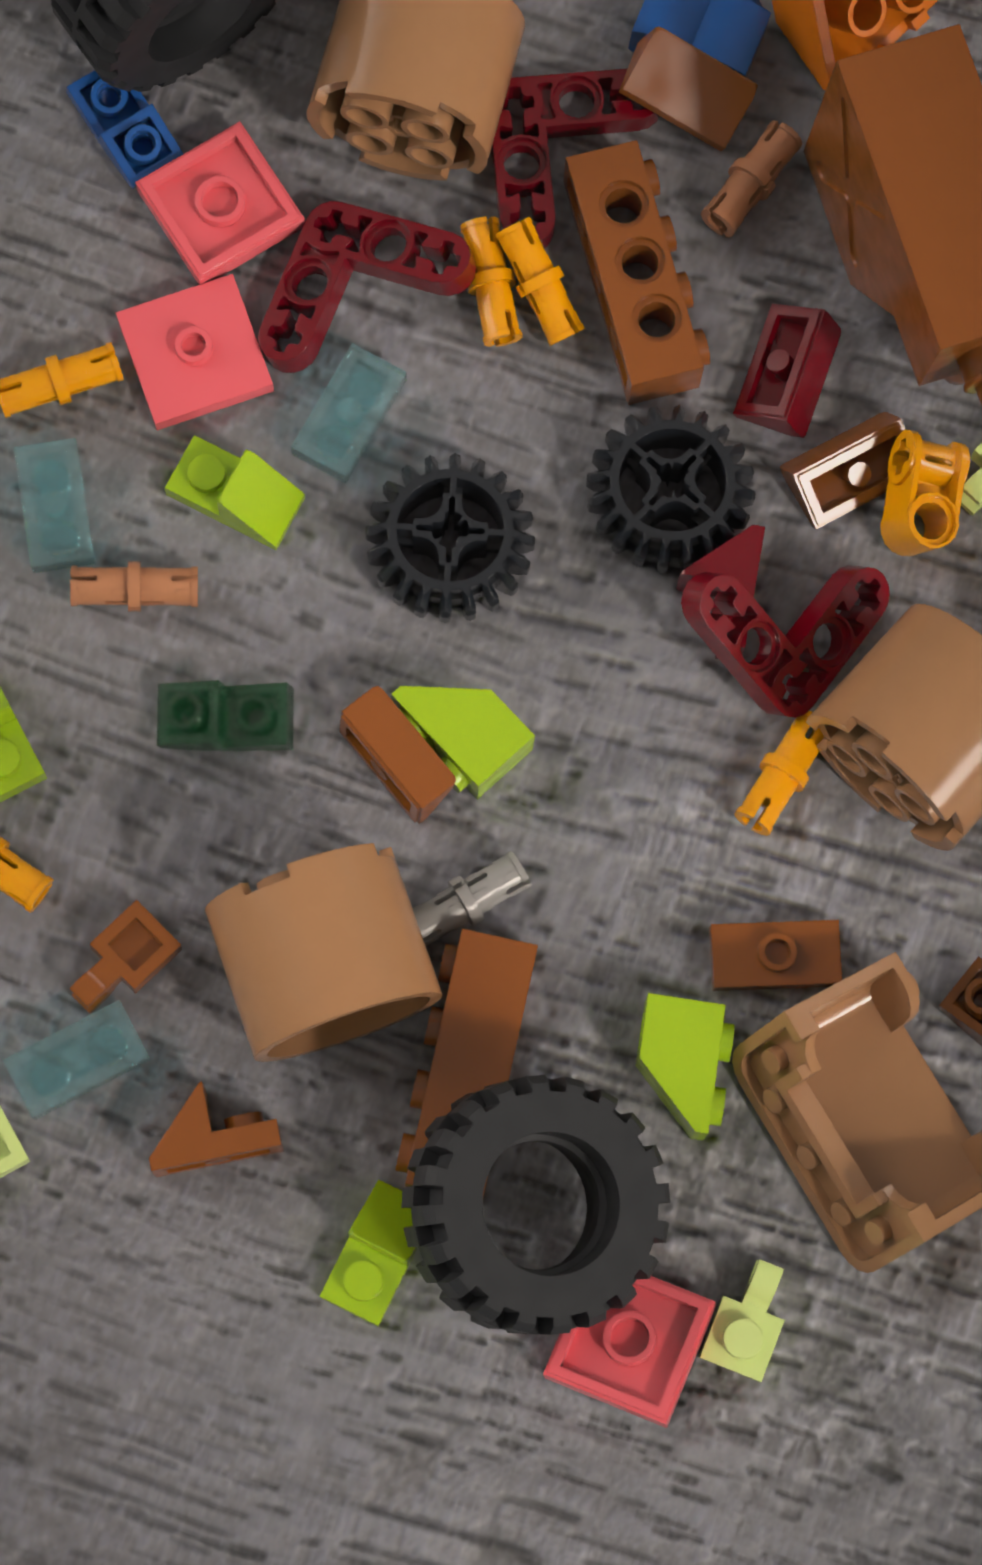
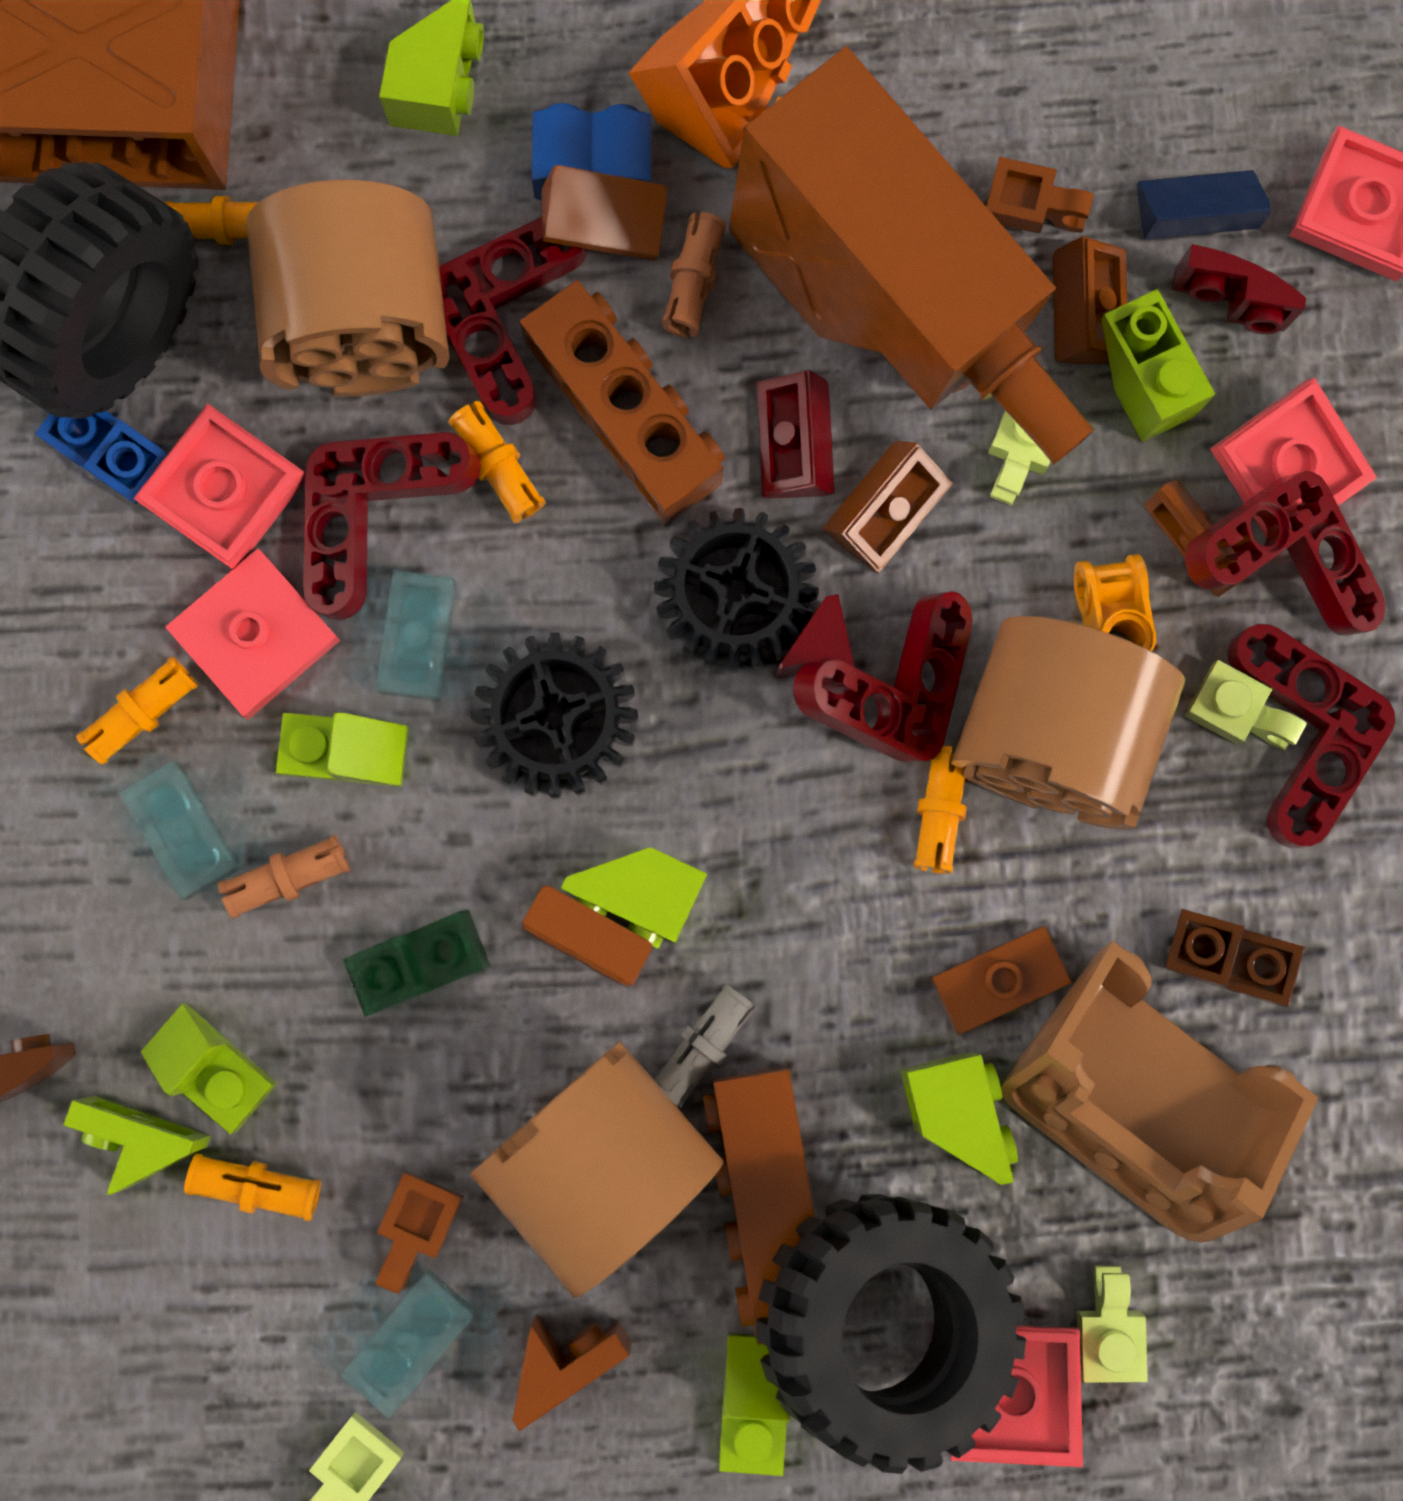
camera: 20 degrees left, 5 degrees up
light orange pin [495,217,585,346] -> none
light orange piece [880,429,970,556] -> none

